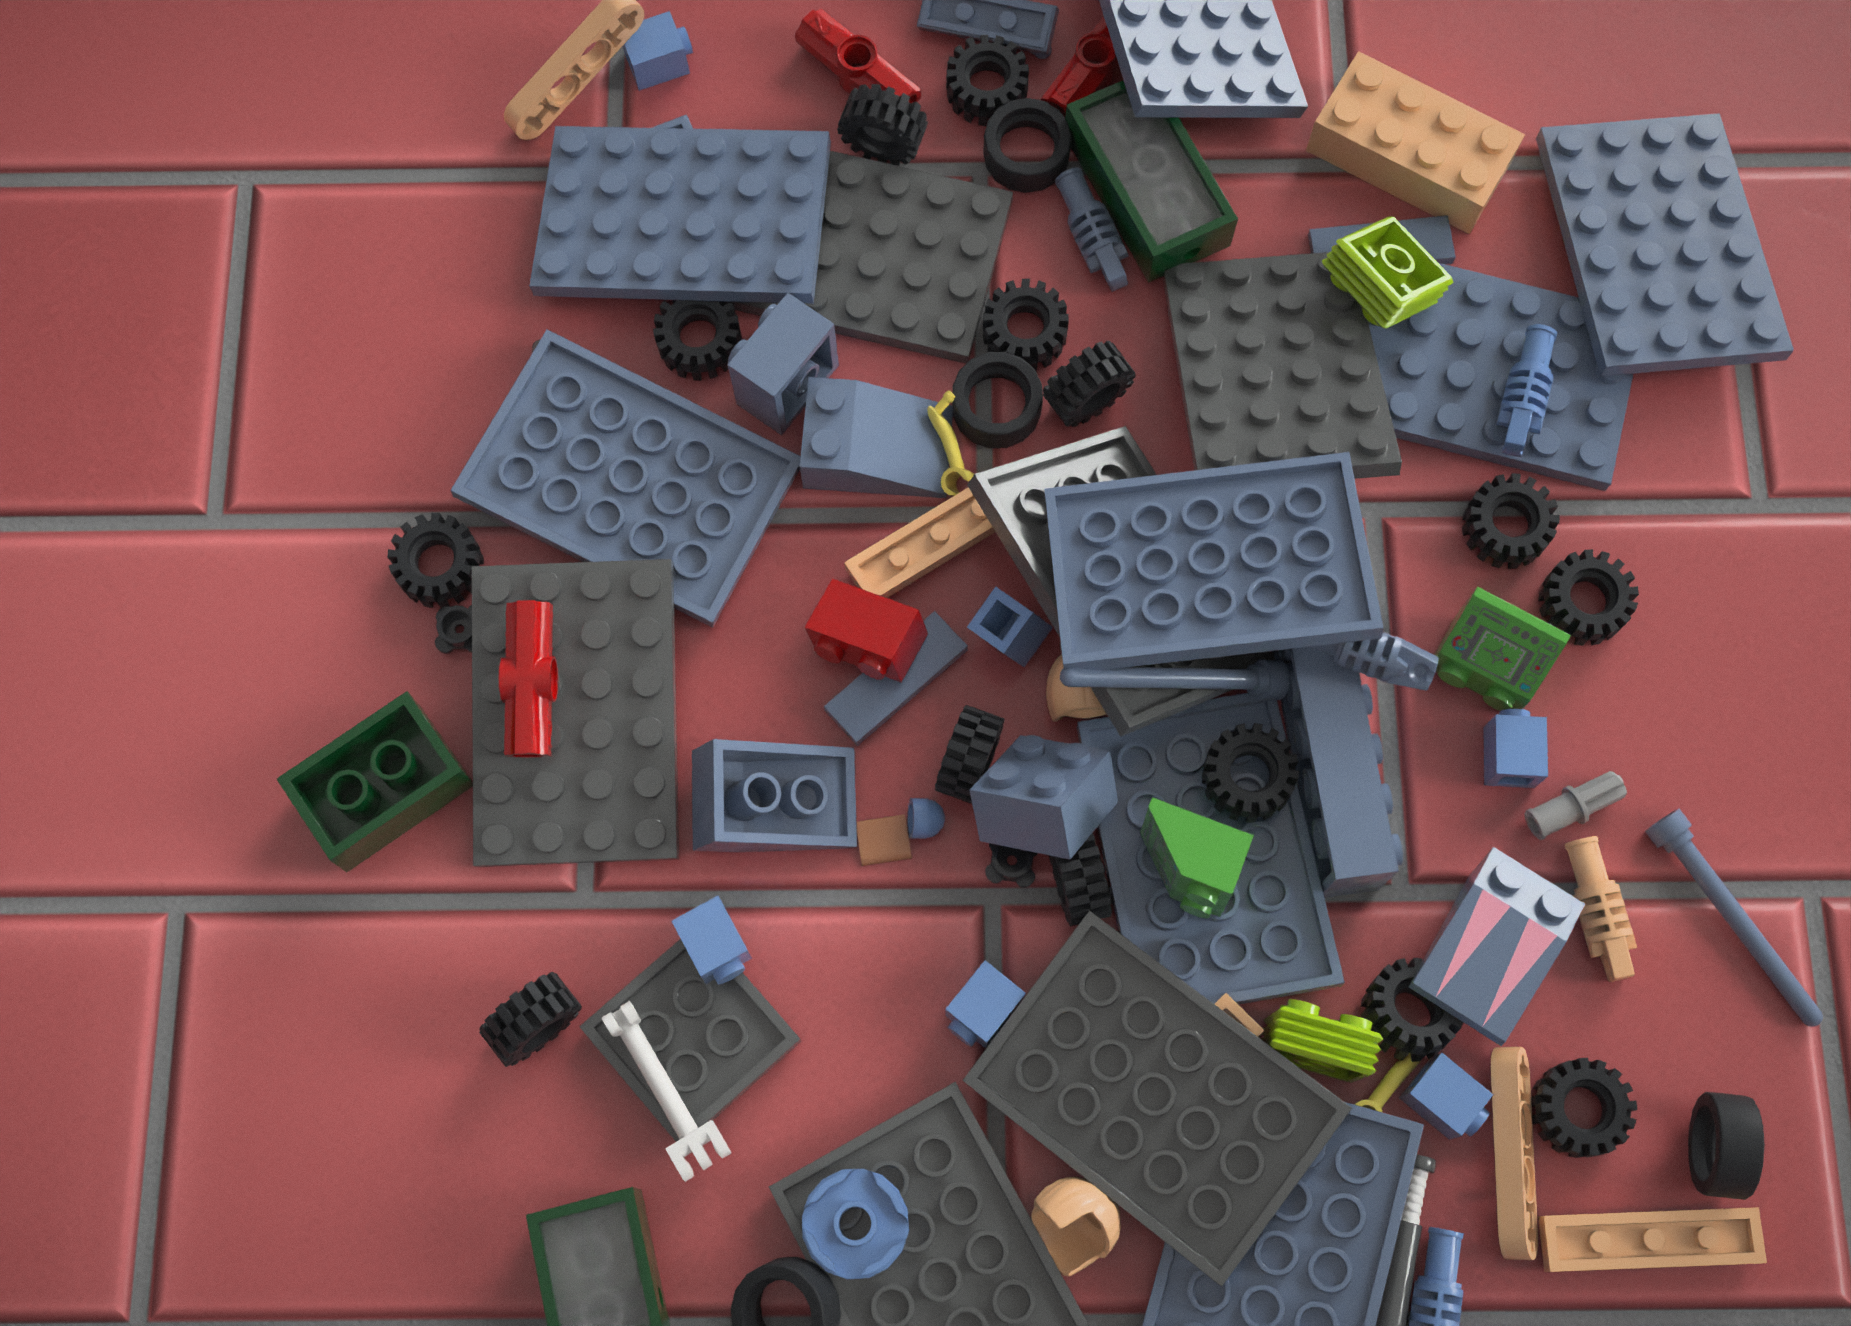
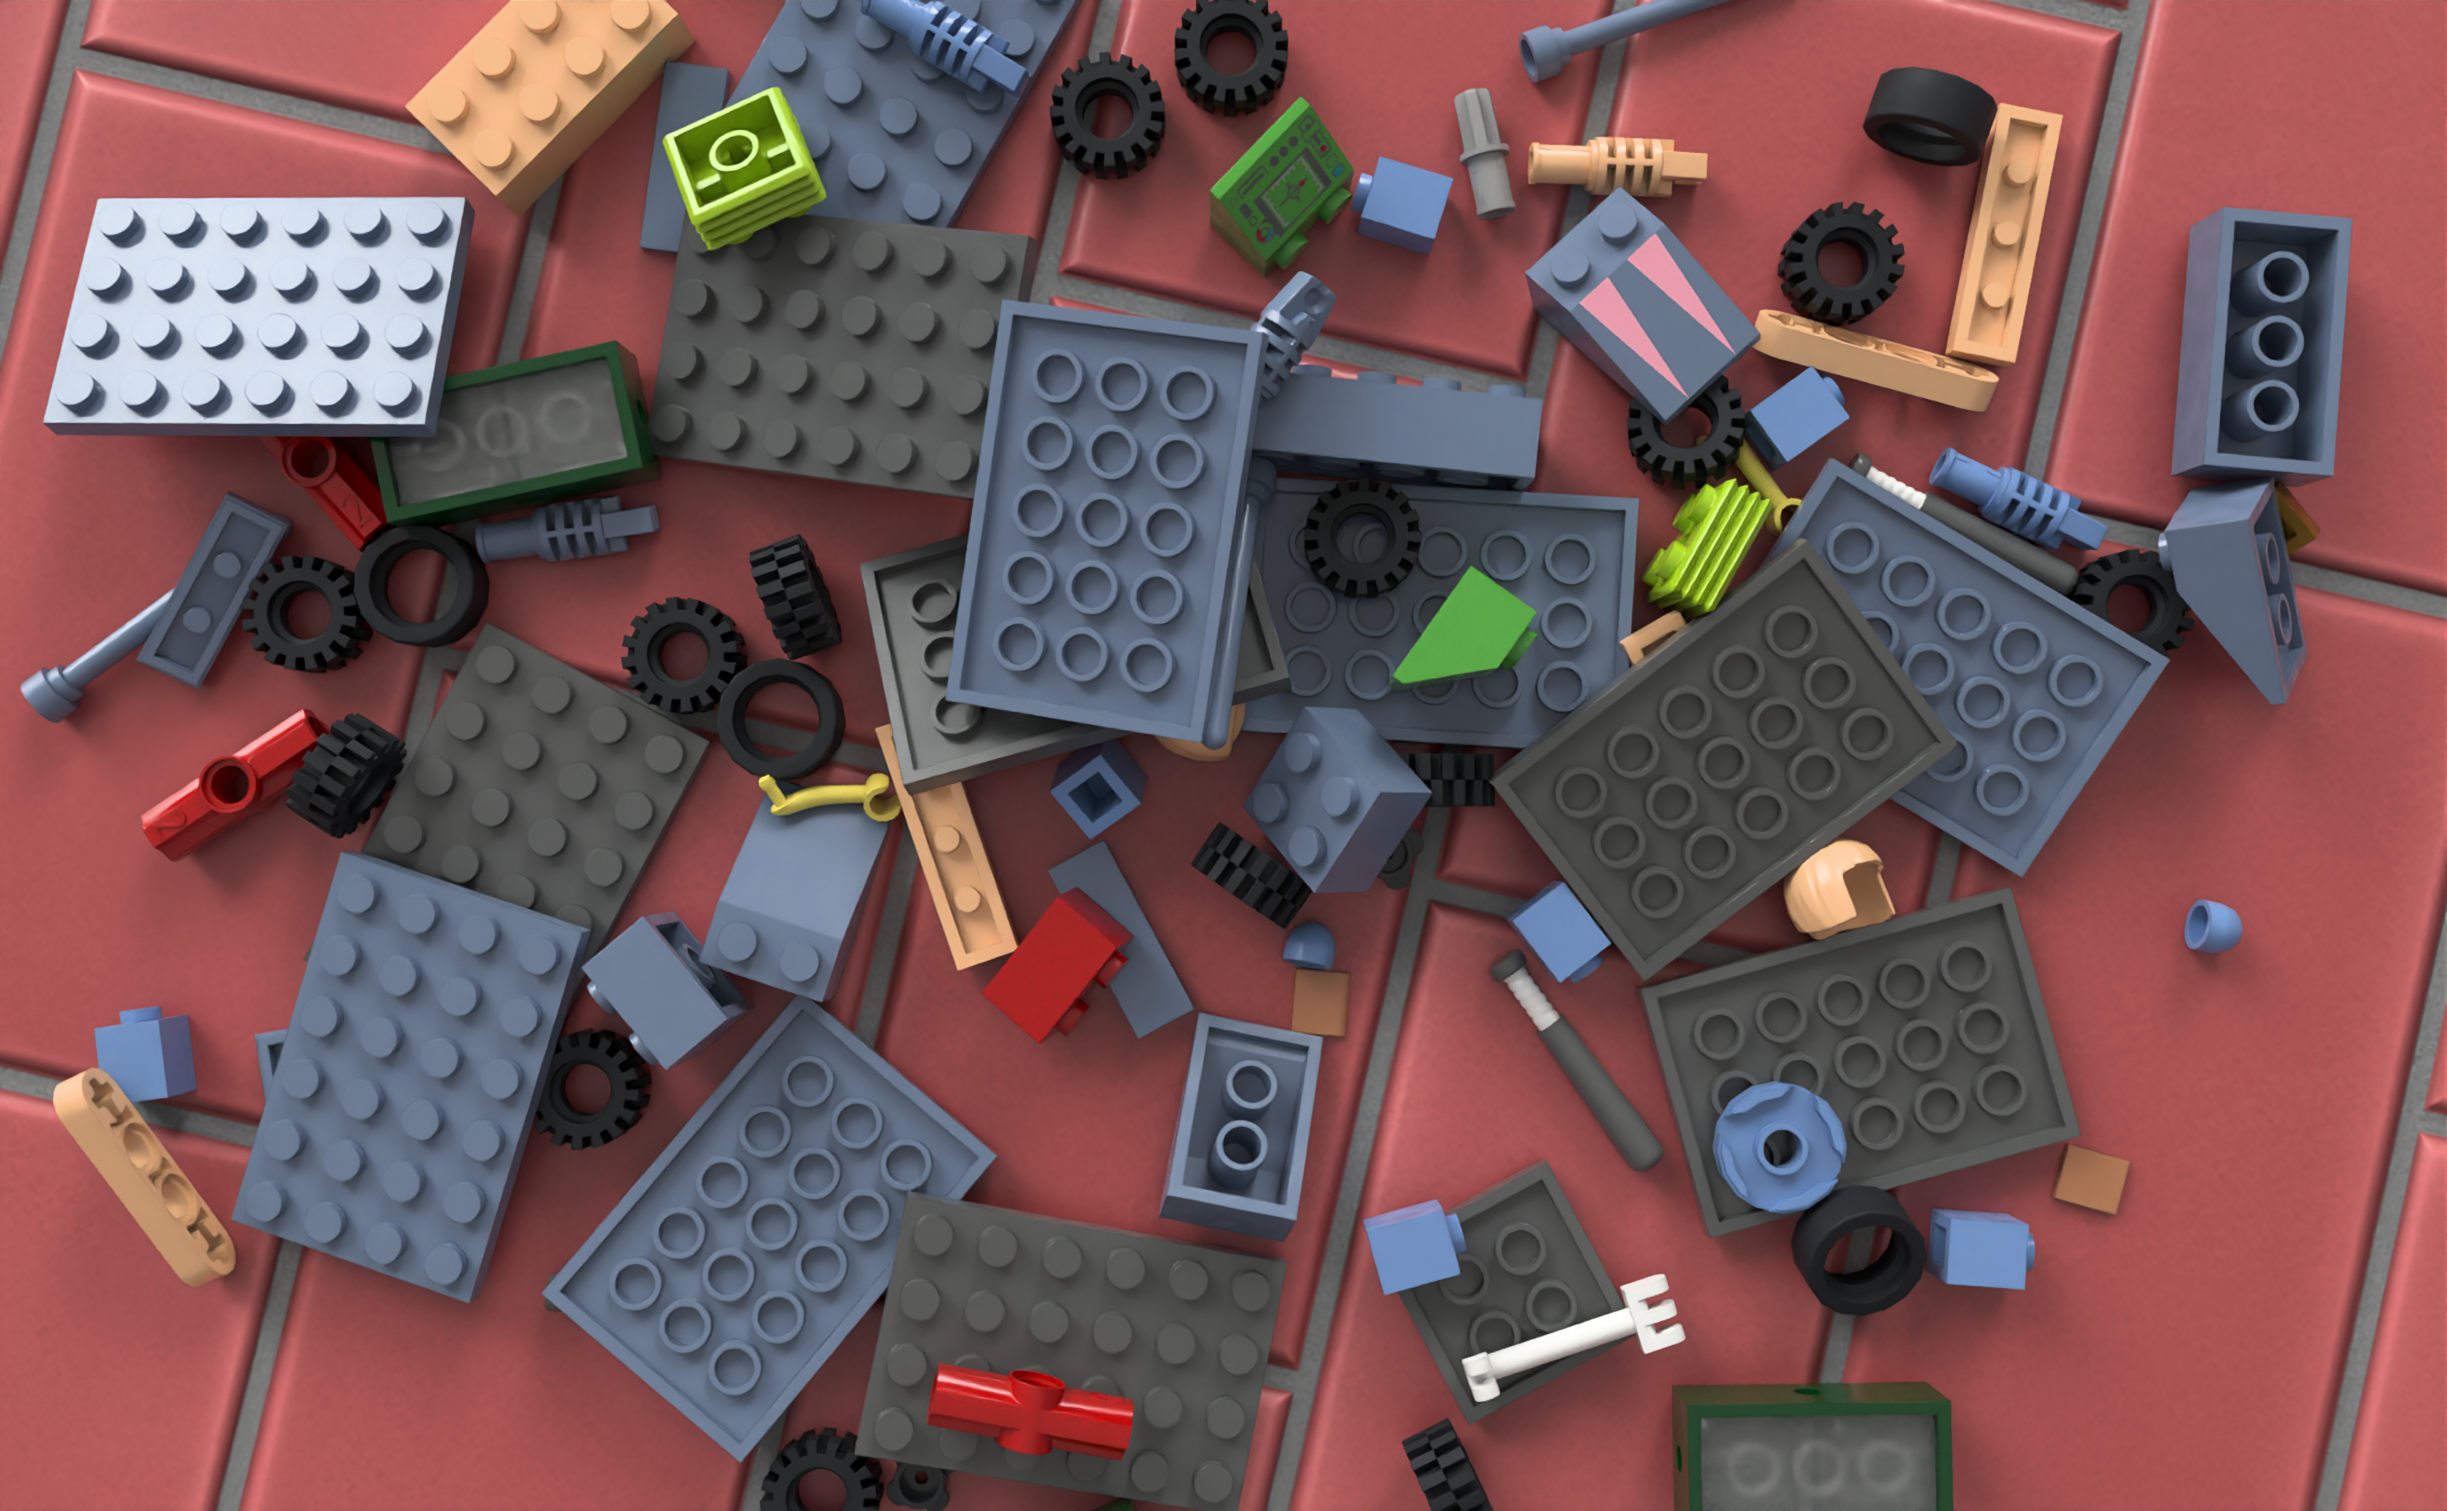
camera: 80 degrees left, 15 degrees up
none -> dark grey piece [1489,949,1664,1172]

